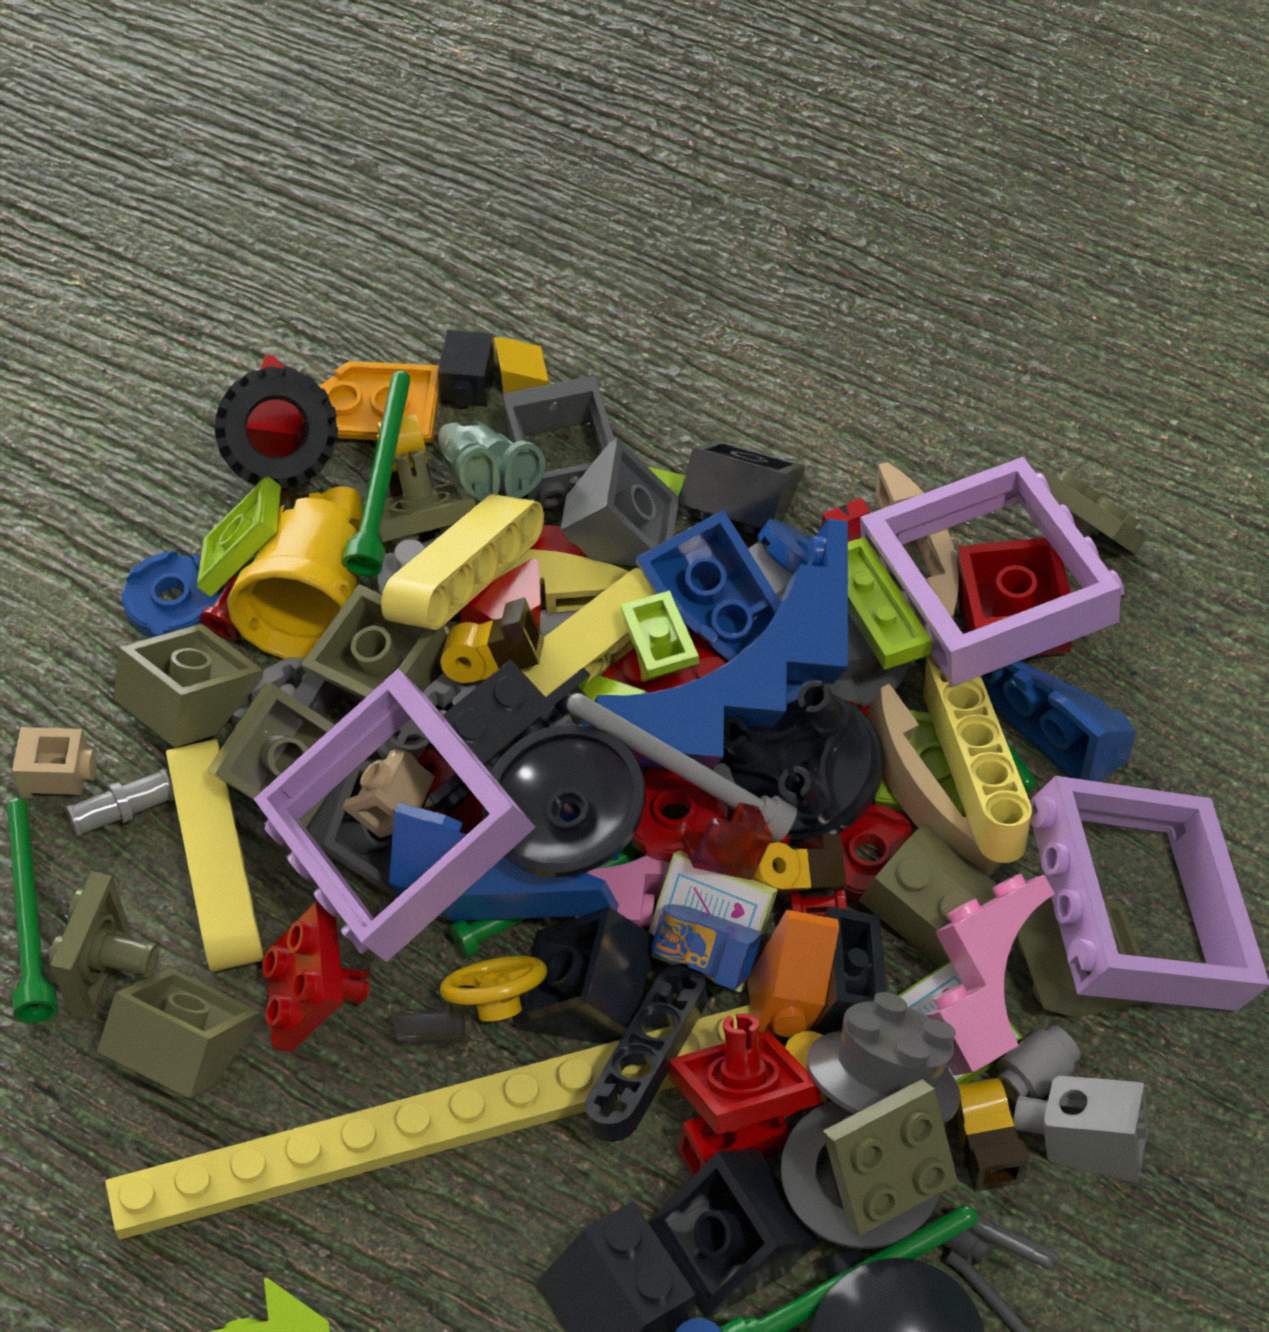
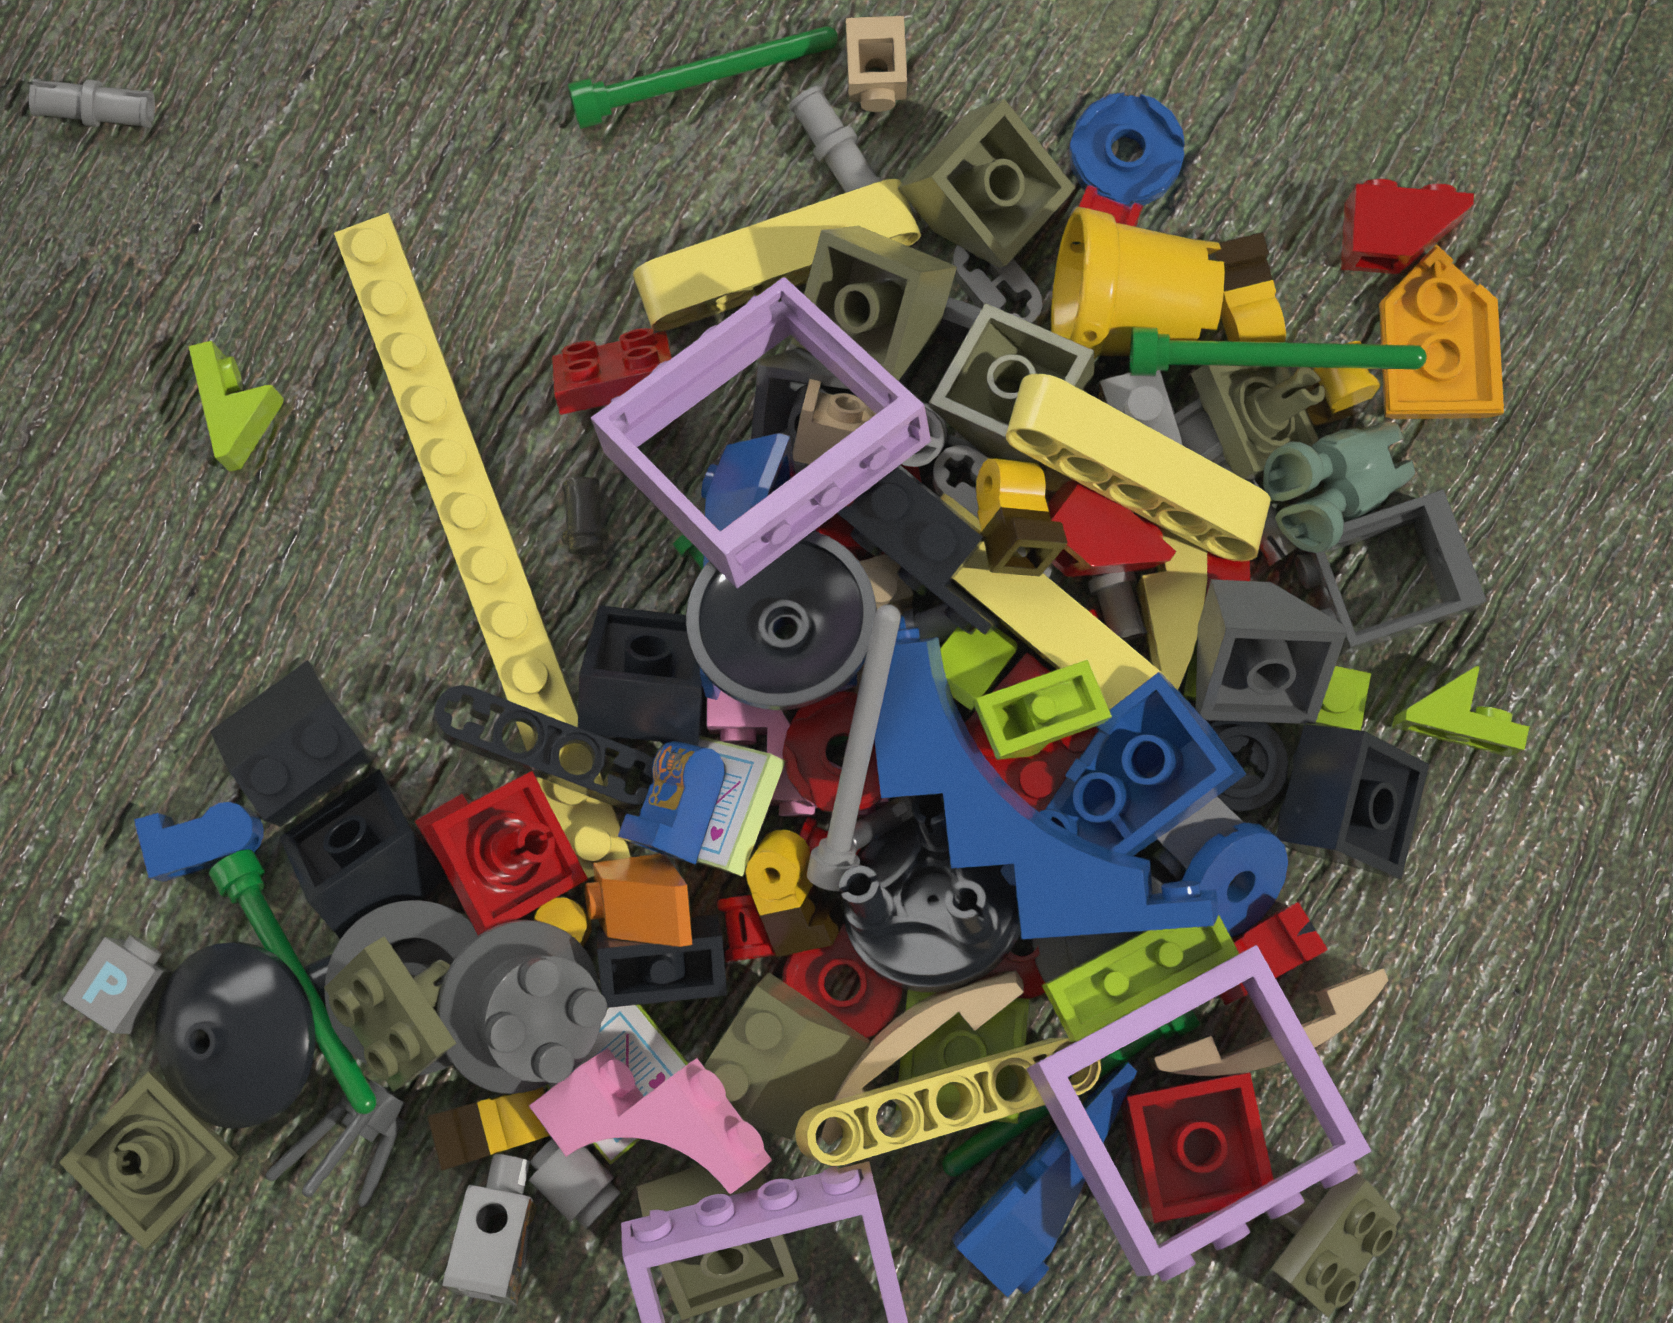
camera: 85 degrees right, 25 degrees up
olive plate [49,871,159,1021] -> none
olive slope [97,968,261,1098] -> none
lime tile [197,476,281,597] -> none
black tyre [215,366,338,489] -> none
black brick [437,329,496,407] -> none
yellow piece [440,956,547,1021] -> none
yellow slope [494,337,549,393] -> none
clear red panel [681,802,773,880] -> none
none -> lime slope [1392,666,1529,757]

